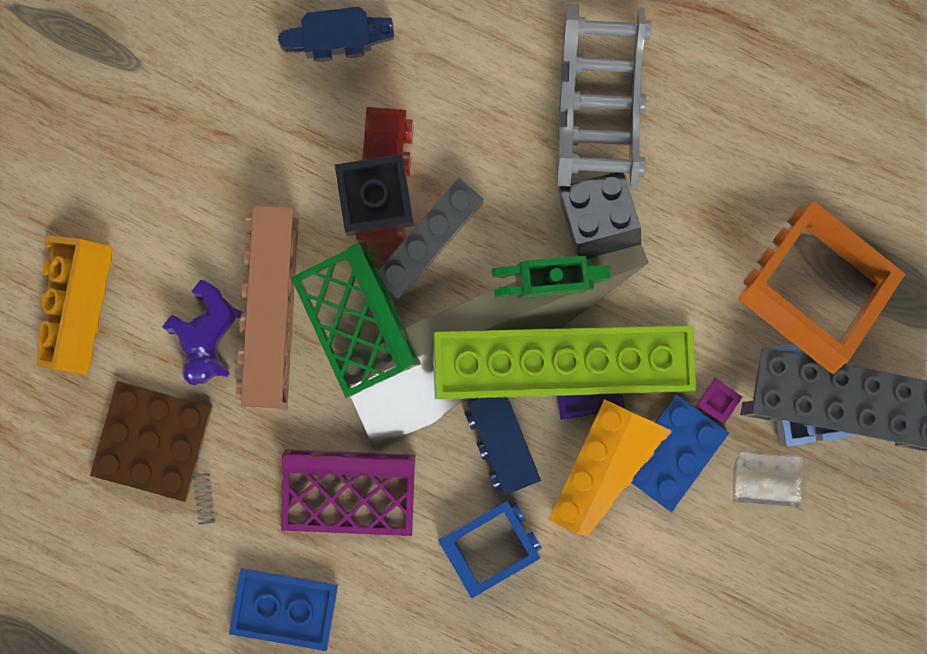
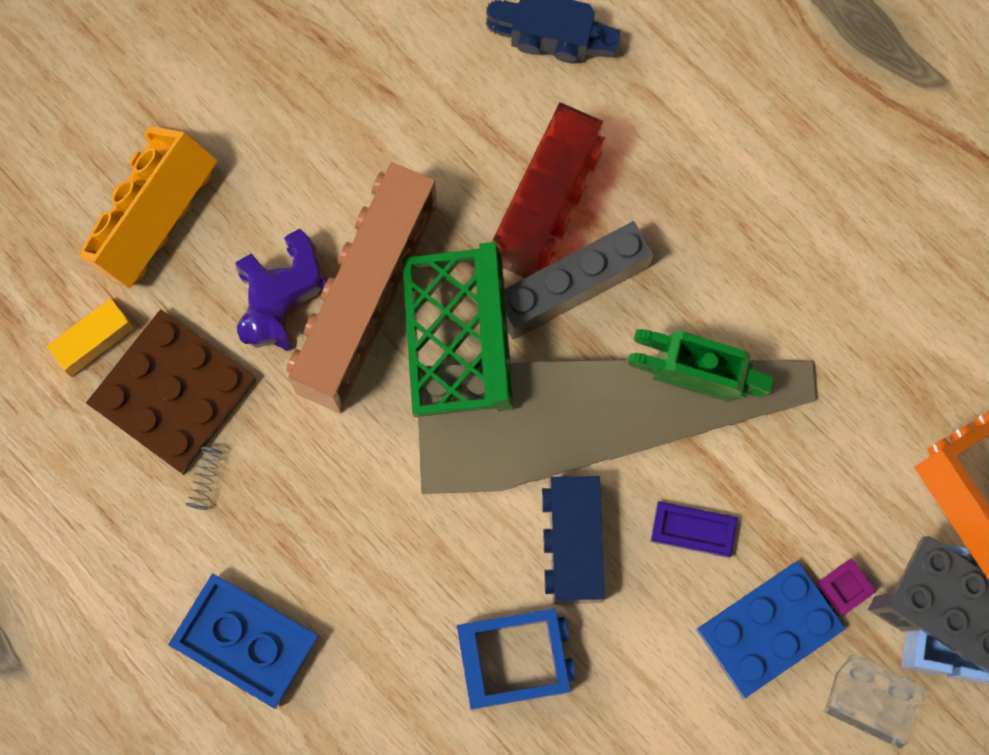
camera: 15 degrees right, 10 degrees down
magenta fence [281,449,416,536] -> none
black brick [335,154,414,236] -> none
lime plate [432,325,696,400] -> none
light orange wedge [549,399,672,536] -> none
light grey fence [557,4,651,190] -> none
brick [559,172,641,259] -> none
none -> yellow slope [47,298,135,377]

